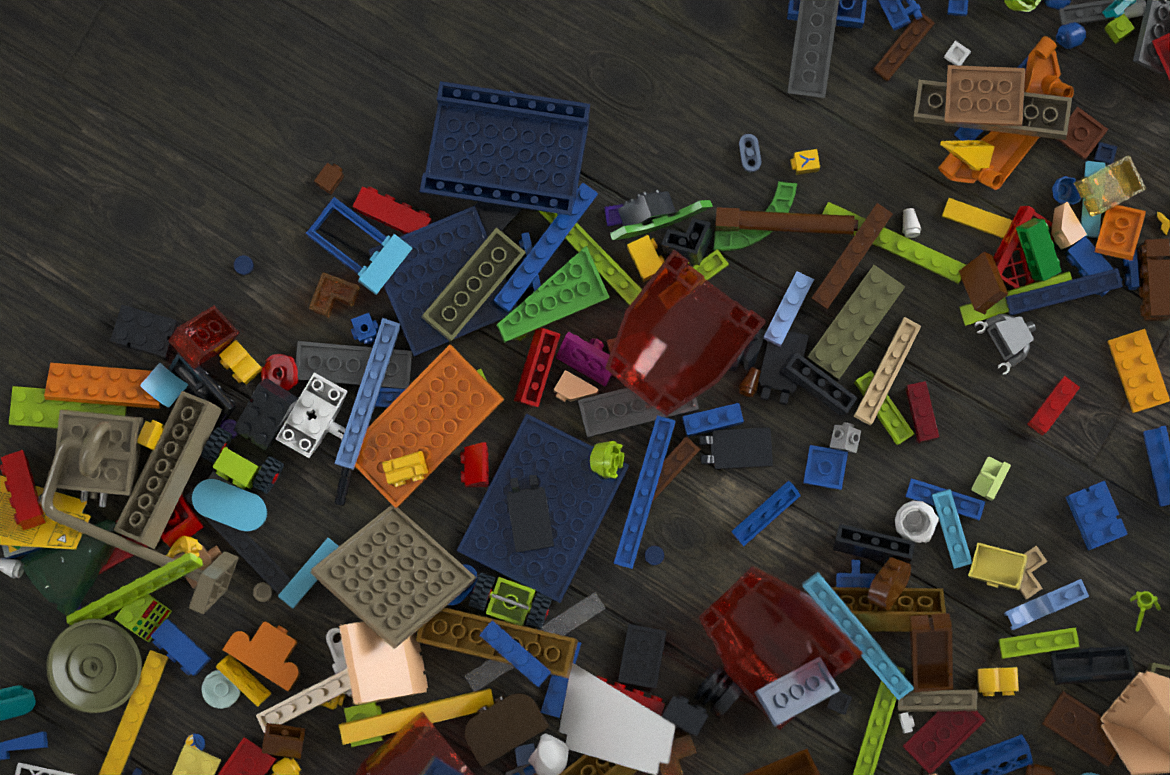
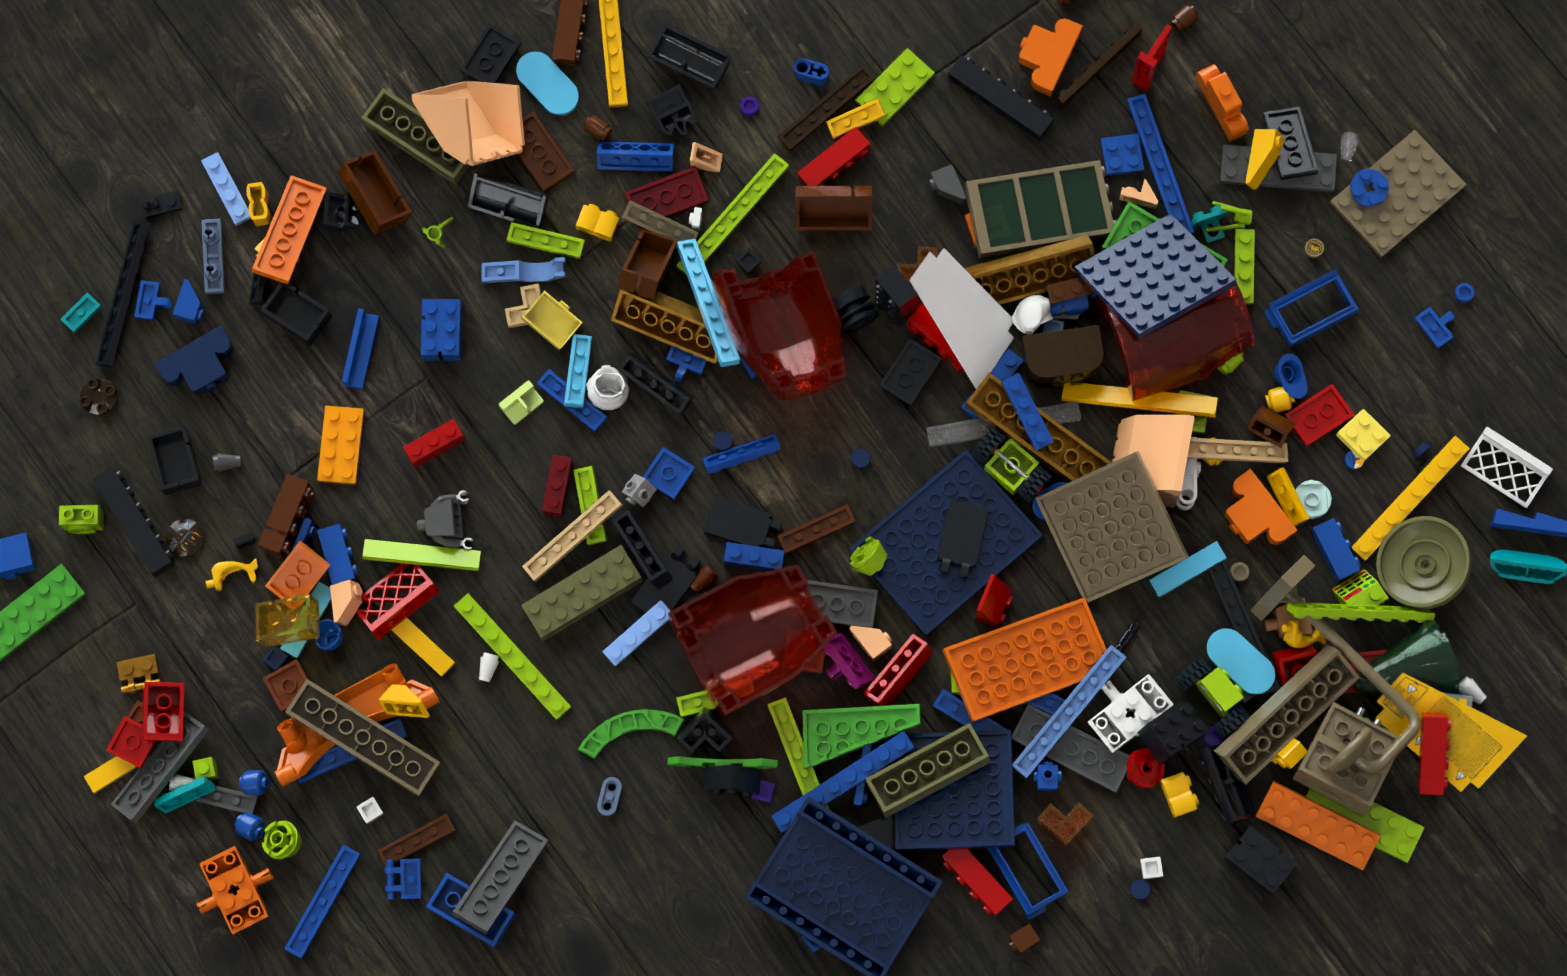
camera: 155 degrees left, 5 degrees down
medium azure sticker [140,363,188,407] -> none
clear red brick [168,306,239,369] -> none
medium azure brick [358,234,412,295] -> none
yellow brick [382,451,428,487] -> none
blue plate [614,415,675,569] -> none
yellow brick [627,235,666,282] -> none
reddish brown brick [716,207,858,235] -> none
sand blue plate [755,657,840,727] -> none
yellow brick [791,149,820,175] -> none
reddish brown brick [811,203,893,309] -> none
reddish brown brick [868,557,911,610] -> none
medium nougat plate [945,65,1025,126] -> none
reddish brown container [959,252,1008,315] -> none
dark blue tile [1005,268,1123,315] -> none
green brick [1016,218,1062,281] -> none
none -> dark blue tile [713,431,732,451]
none -> blue plate [933,689,1007,731]
none -> white plate [1140,857,1163,880]

